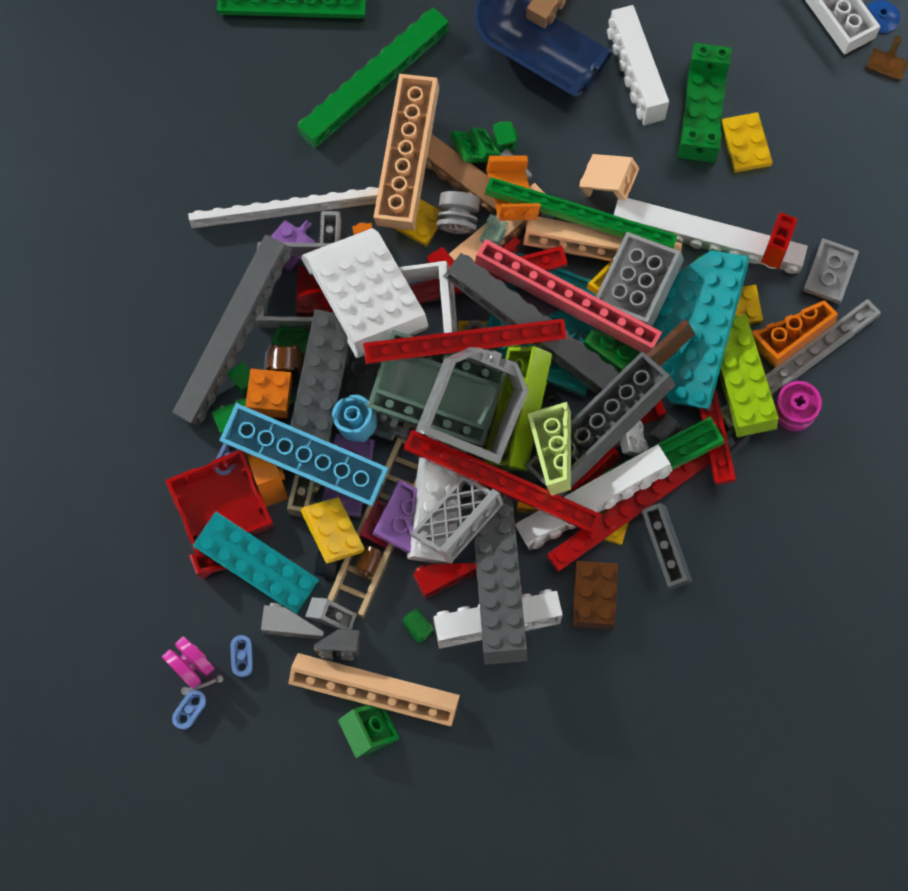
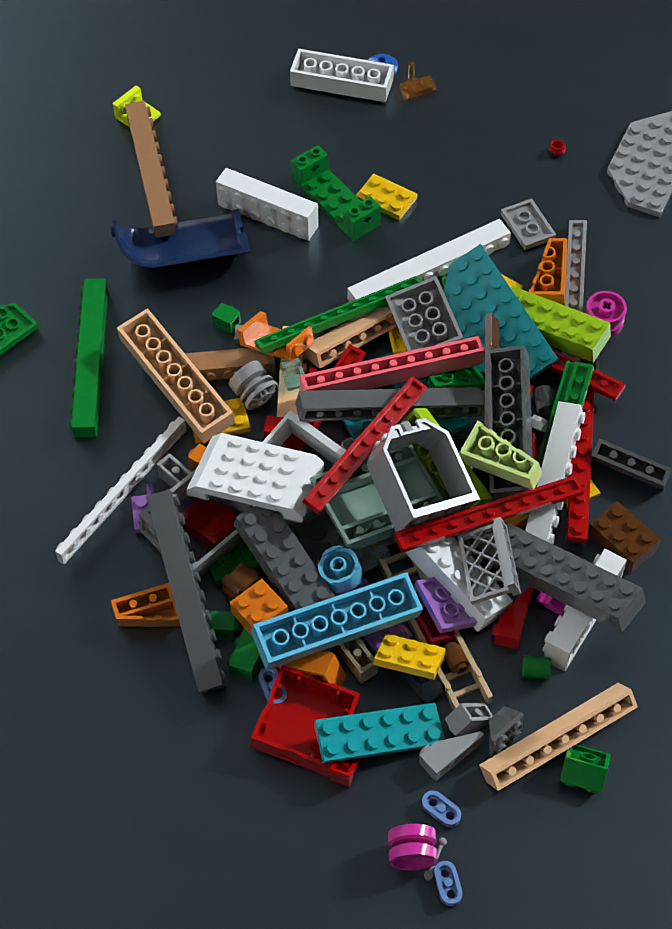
camera: 45 degrees left, 15 degrees down
green slope [449,127,501,163] -> none
light nougat panel [579,154,639,201] -> none
red slope [761,212,798,269] -> none
none -> orange wedge [111,583,181,627]

